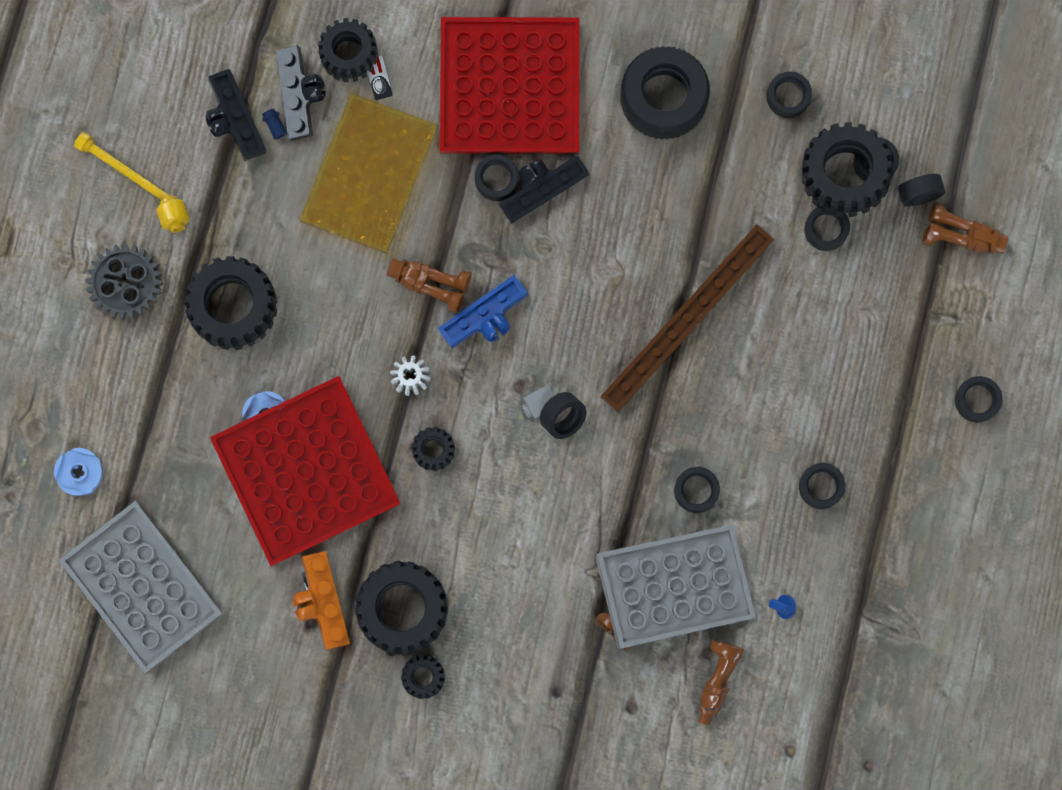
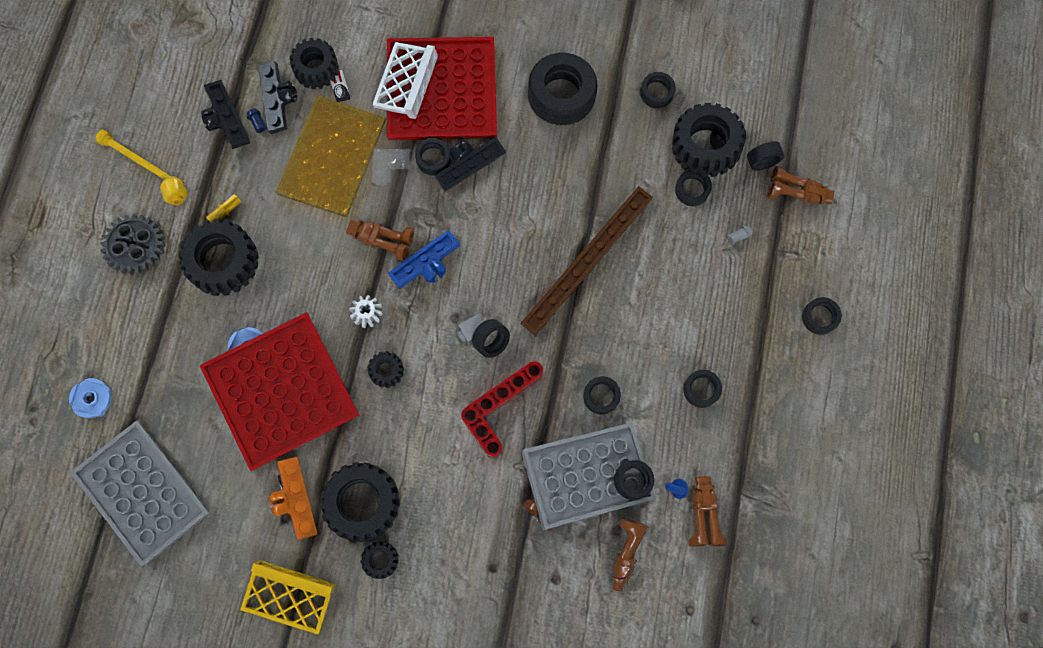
camera: 10 degrees left, 5 degrees down
none -> yellow axle [206,194,241,223]
none -> yellow fence [240,560,336,635]
none -> white fence [372,42,438,119]
none -> clear plate [372,149,410,186]
none -> red beam [461,361,543,458]
none -> black tyre [614,460,655,500]
none -> dark orange piece [688,476,727,547]
none -> light grey pin [727,225,753,246]

